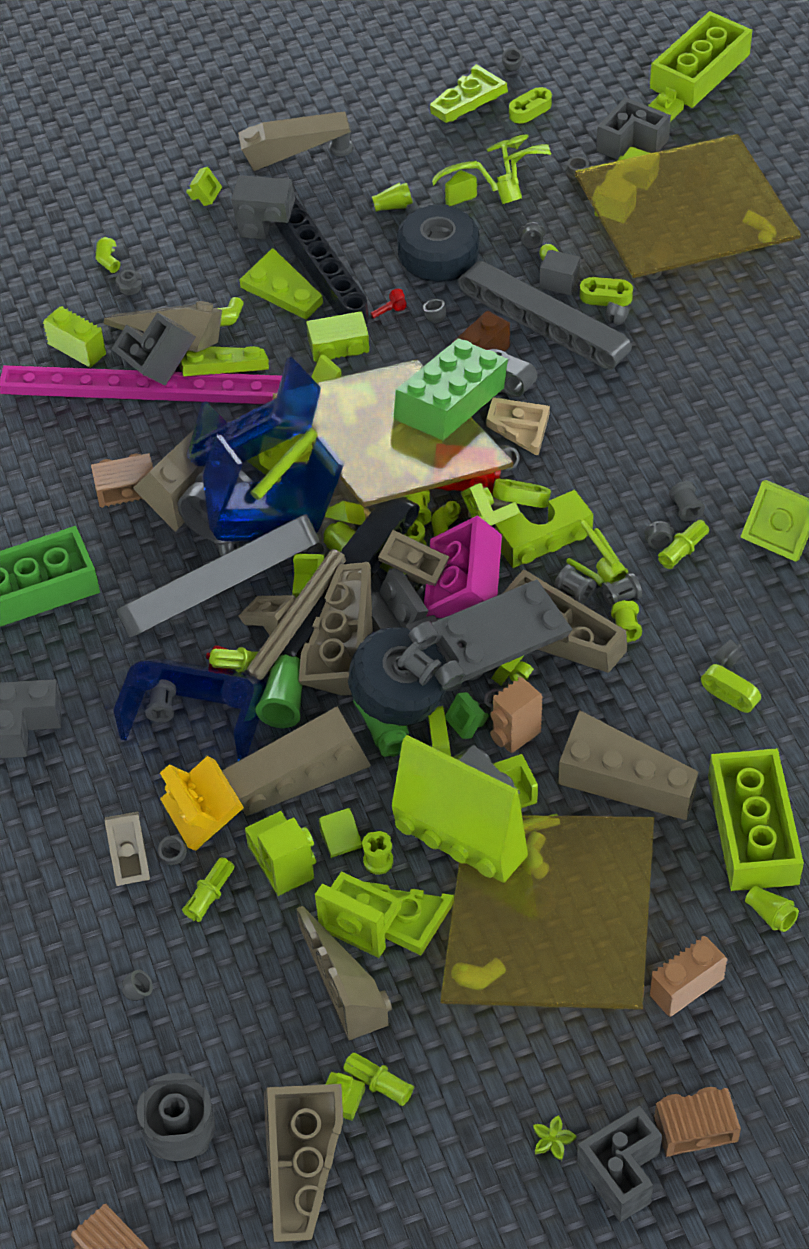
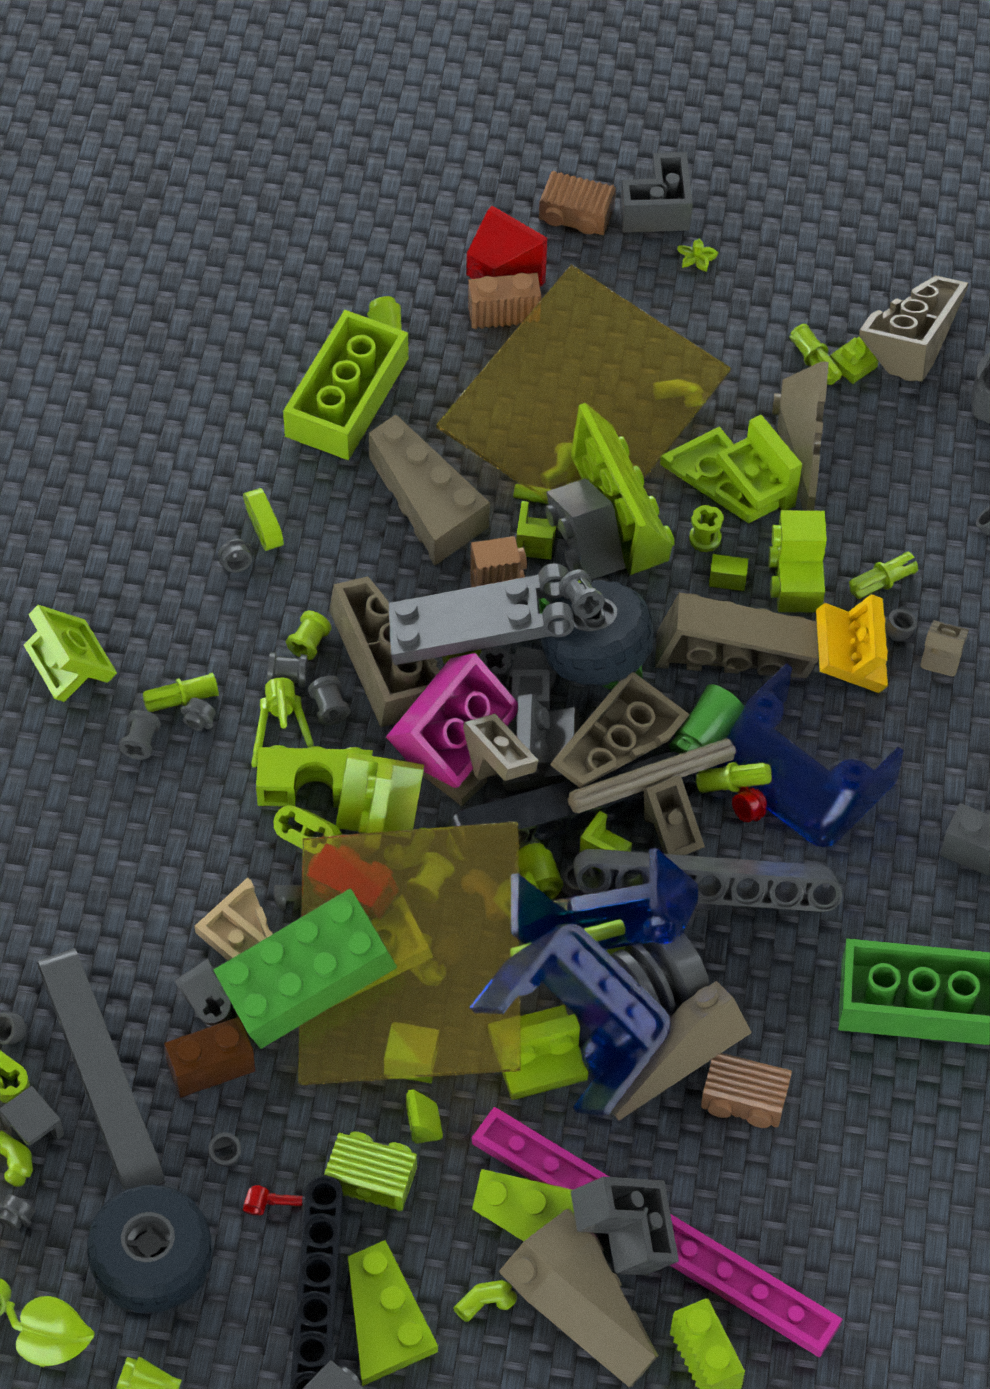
camera: 155 degrees left, 5 degrees up
none -> red slope [466,206,547,287]

